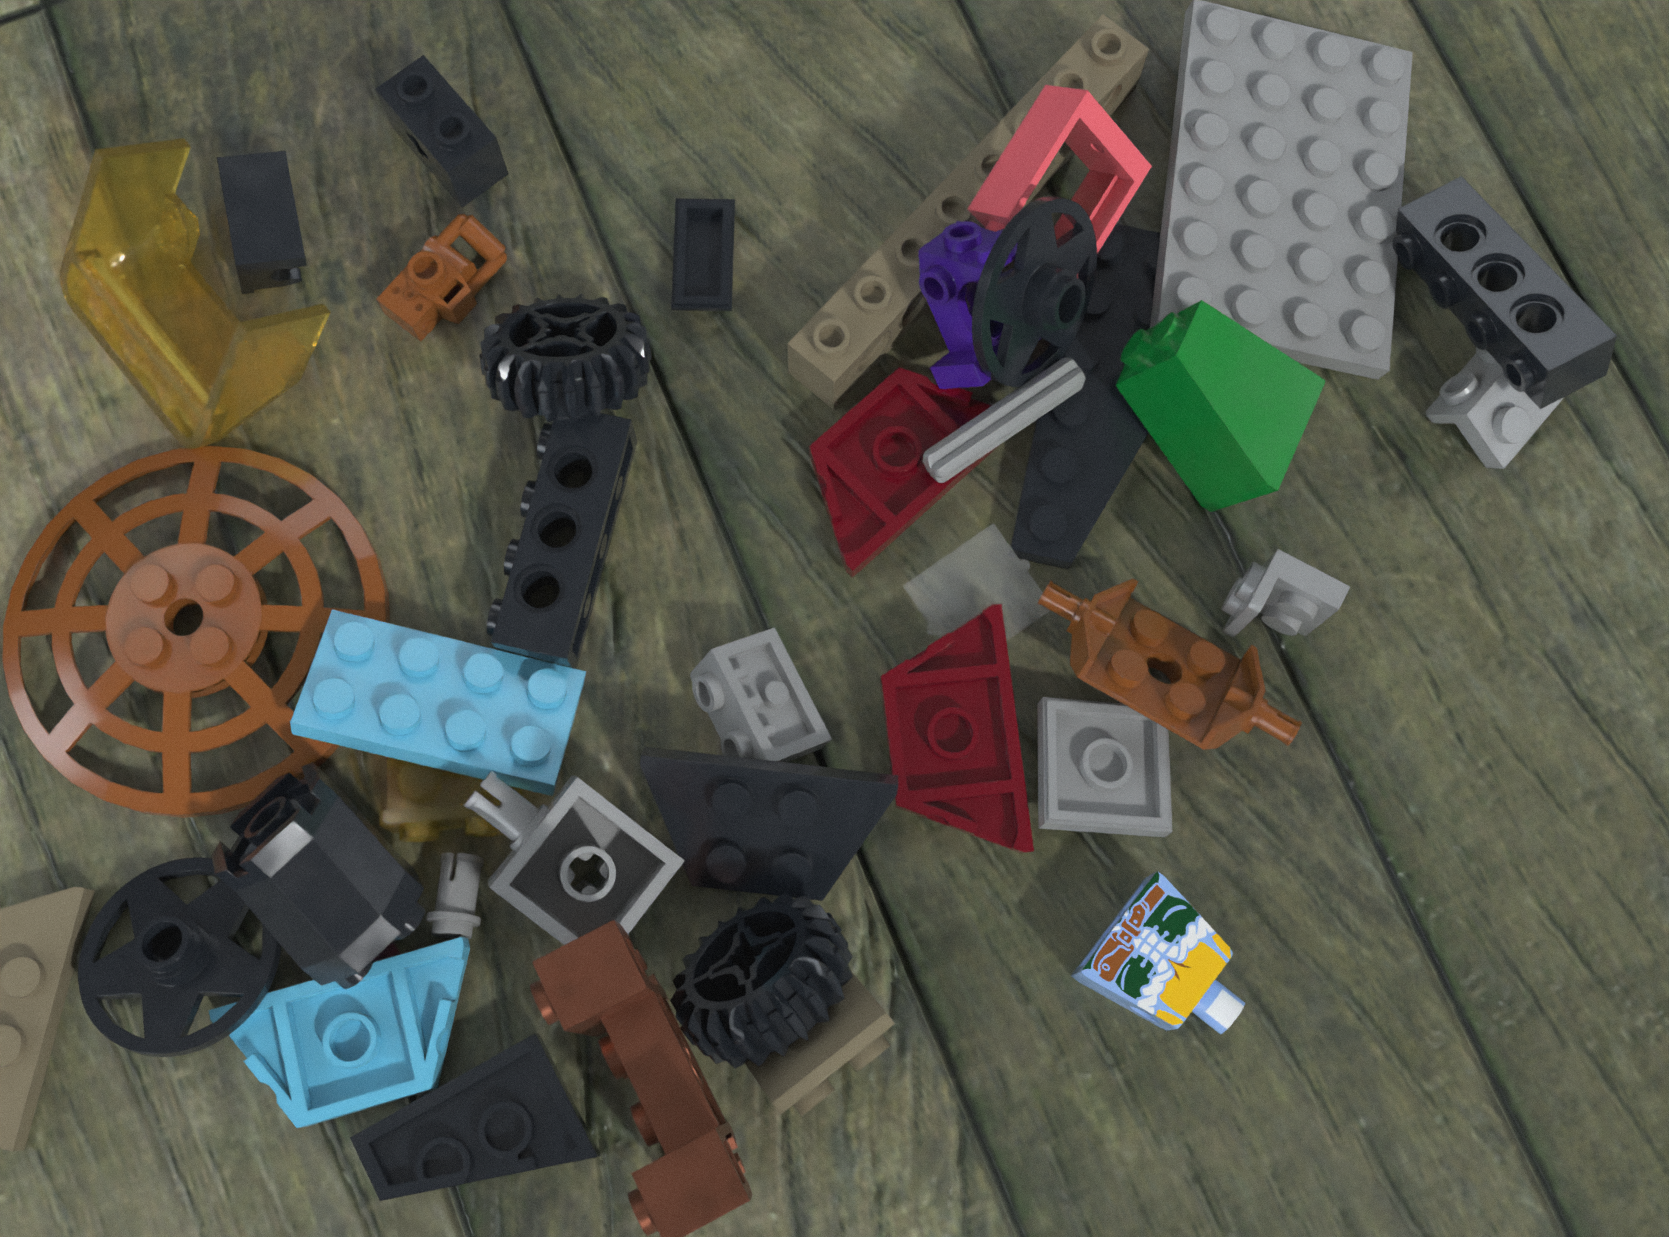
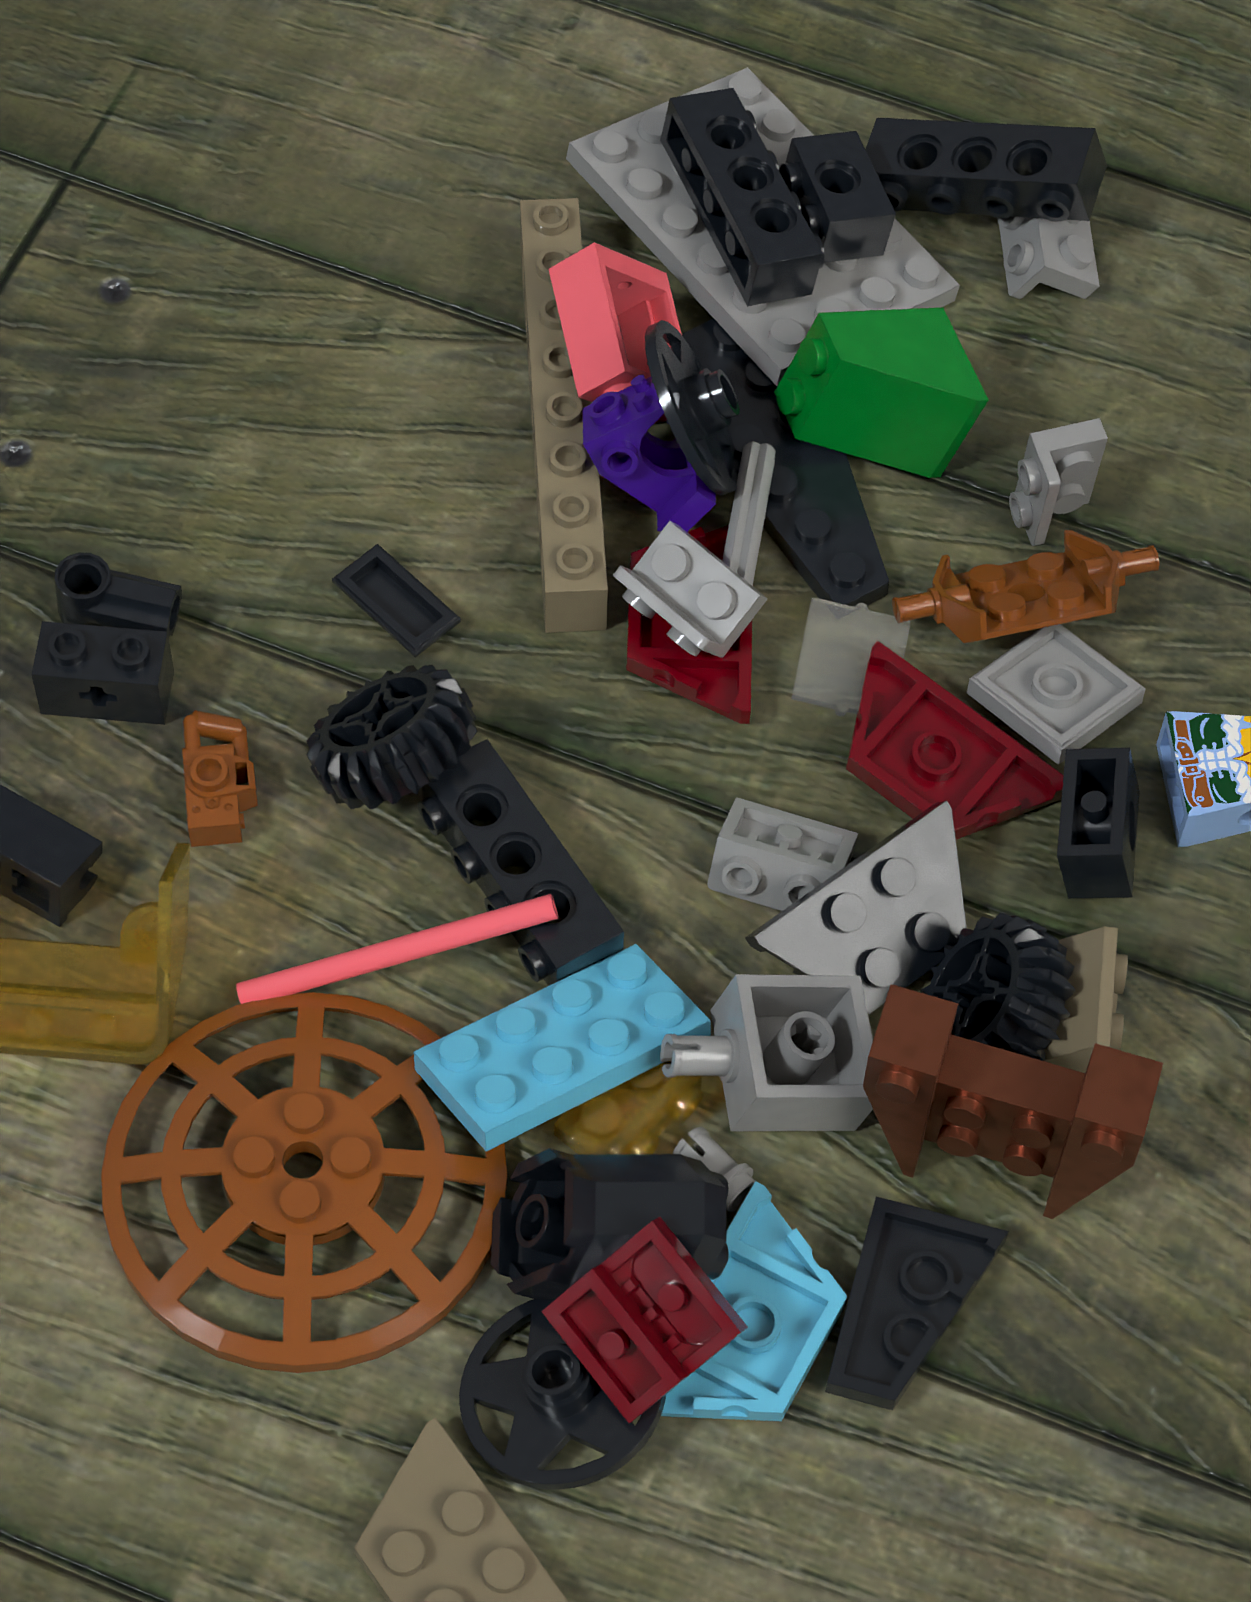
camera: 45 degrees left, 15 degrees down
none -> black piece [54,552,182,638]
none -> coral piece [236,894,558,1004]
none -> dark red slope [541,1217,748,1423]
none -> light grey bracket [613,521,768,658]
none -> black brick [660,88,825,307]
none -> black brick [779,131,896,263]
none -> black brick [1057,747,1140,899]

